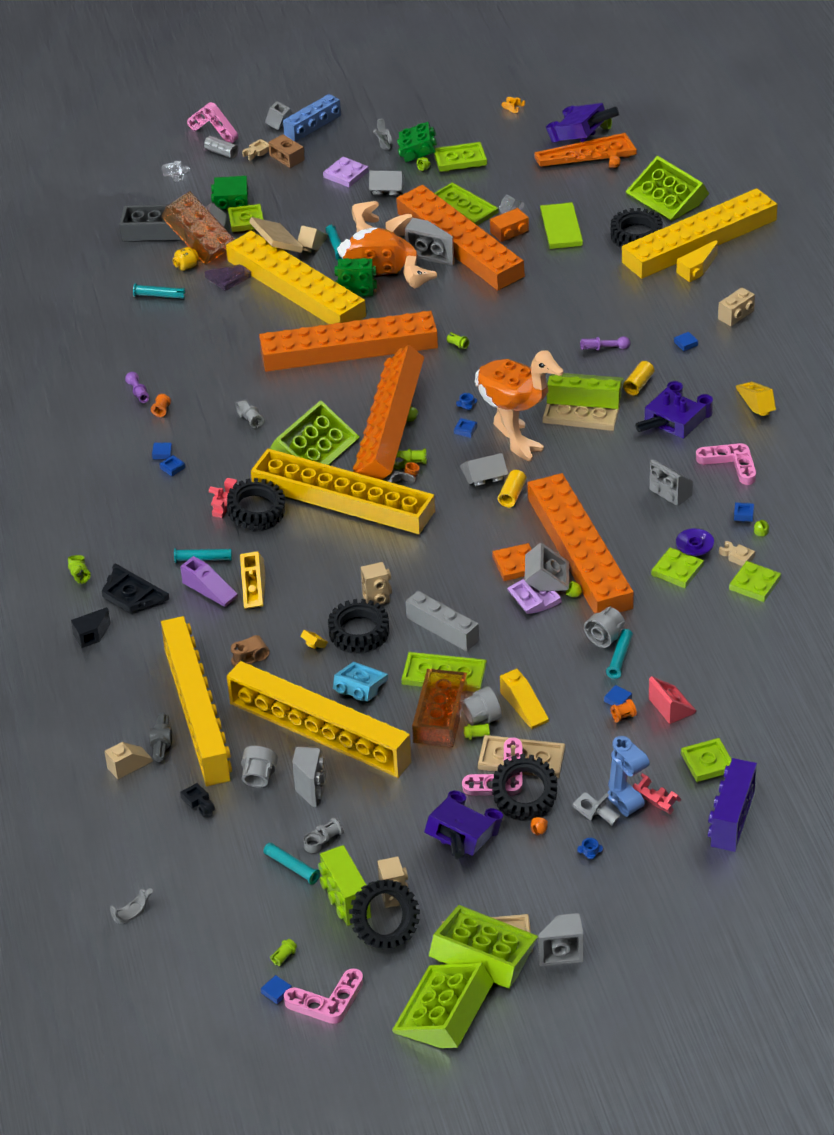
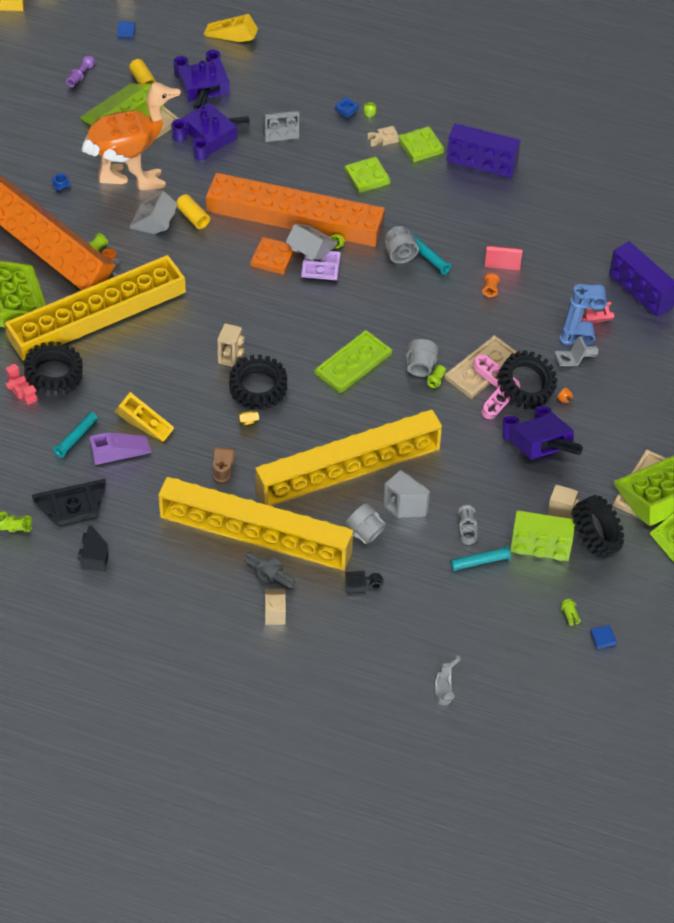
camera: 60 degrees left, 10 degrees up
bright pink beam [284,968,363,1024] -> none
medium azure plate [333,662,388,701] -> none
light grey brick [406,591,479,651] -> none
clear orange brick [412,669,467,747] -> none
blue tile [454,418,478,438] -> none
yellow slope [500,668,549,729] -> none
blue plate [577,838,603,859] -> none
blue tile [604,685,632,706] -> none
dark purple dish [676,528,714,556] -> none
lime plate [681,738,732,782] -> none
bright pink beam [696,443,756,485] -> none
none -> dark purple piece [171,103,250,160]
none -> dark purple brick [446,123,521,178]

